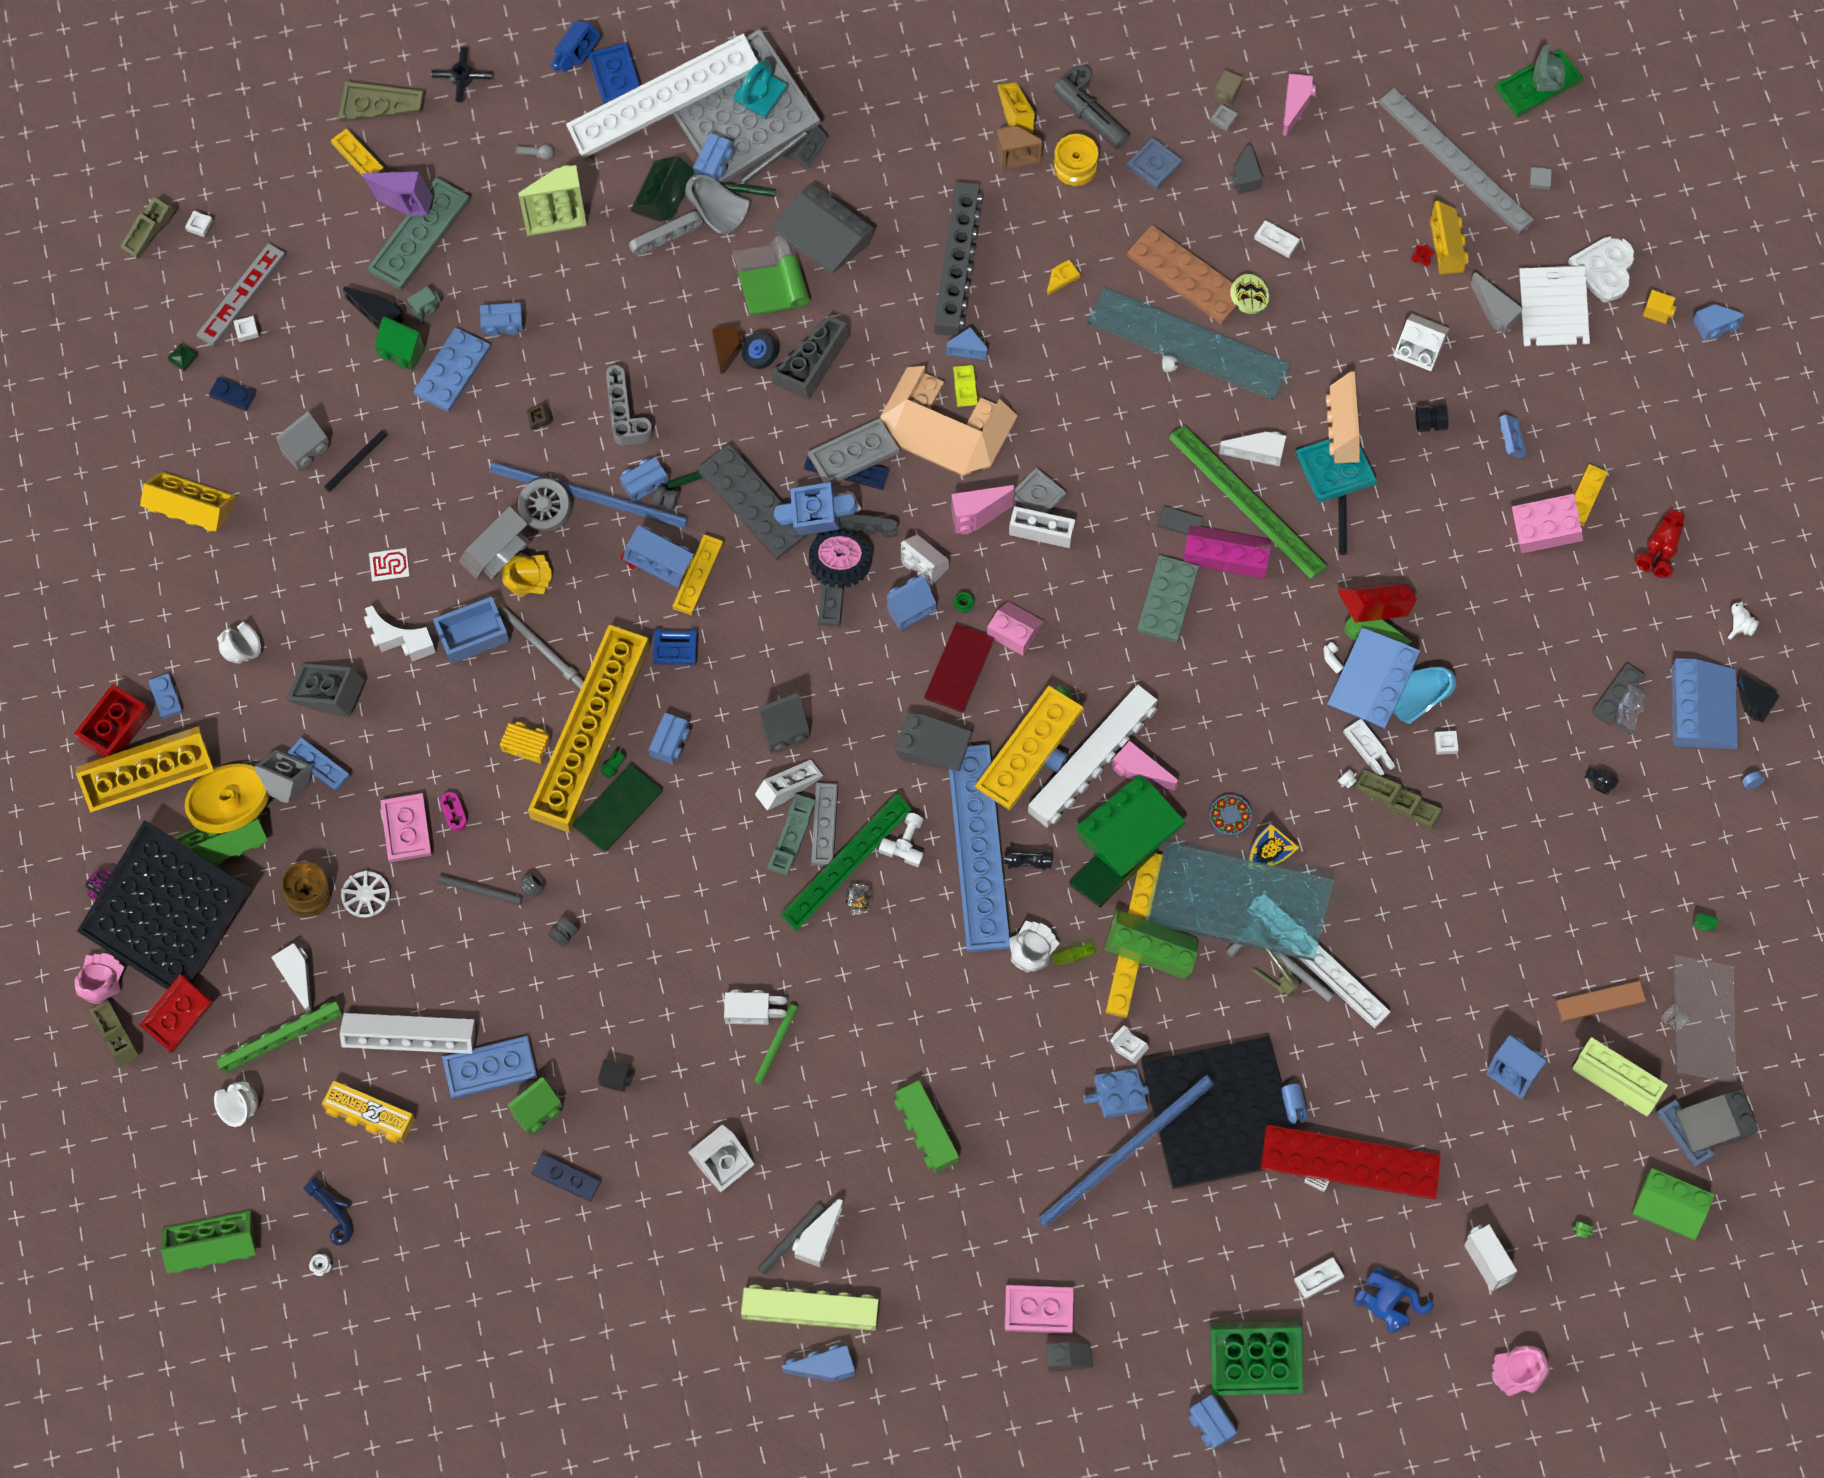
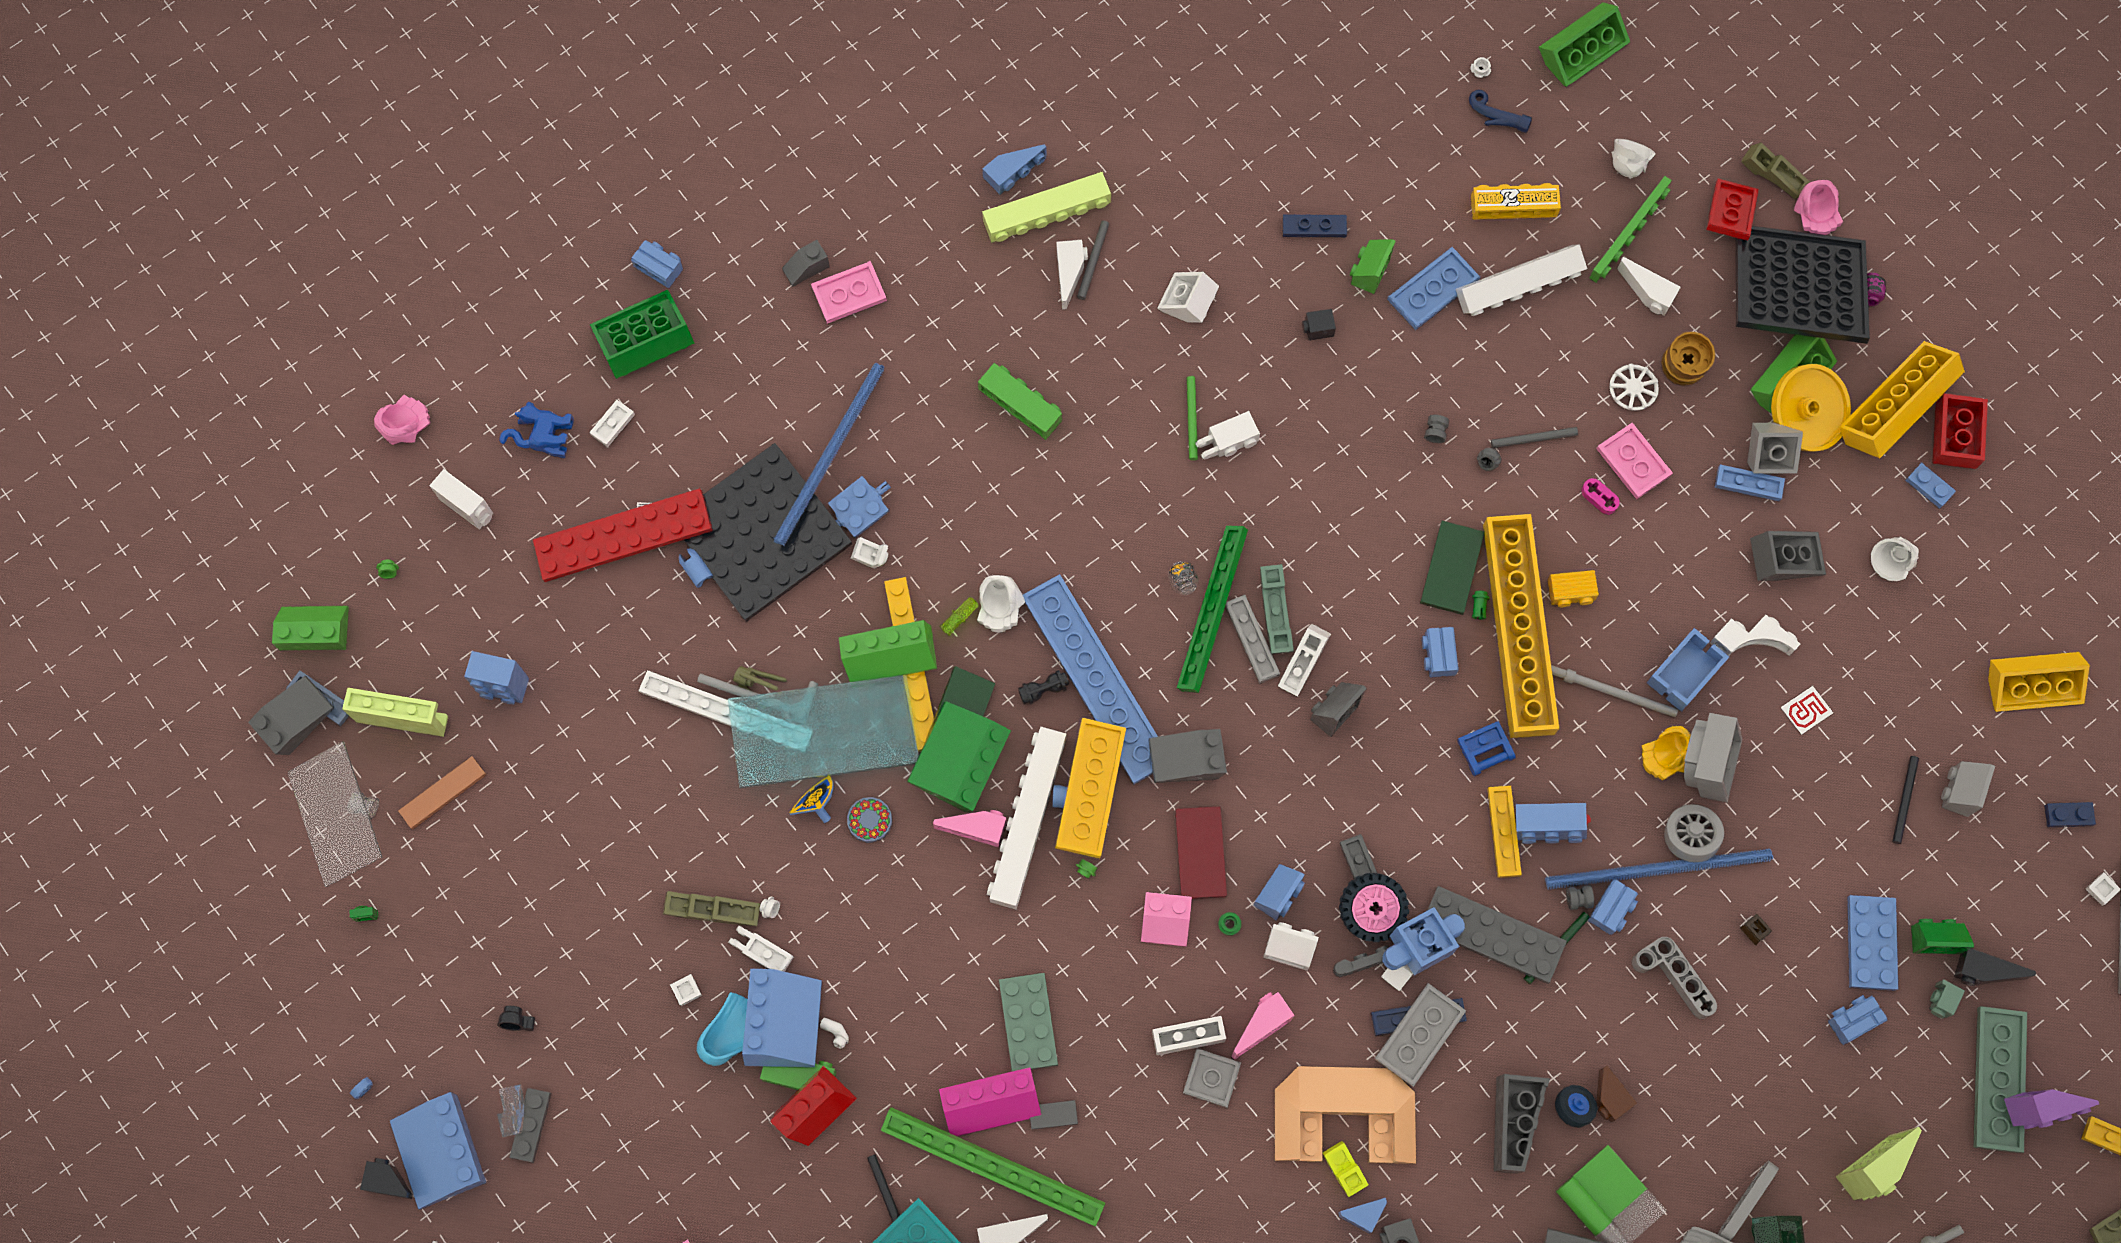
camera: 155 degrees right, 5 degrees up
white bar [878,813,924,867] -> none

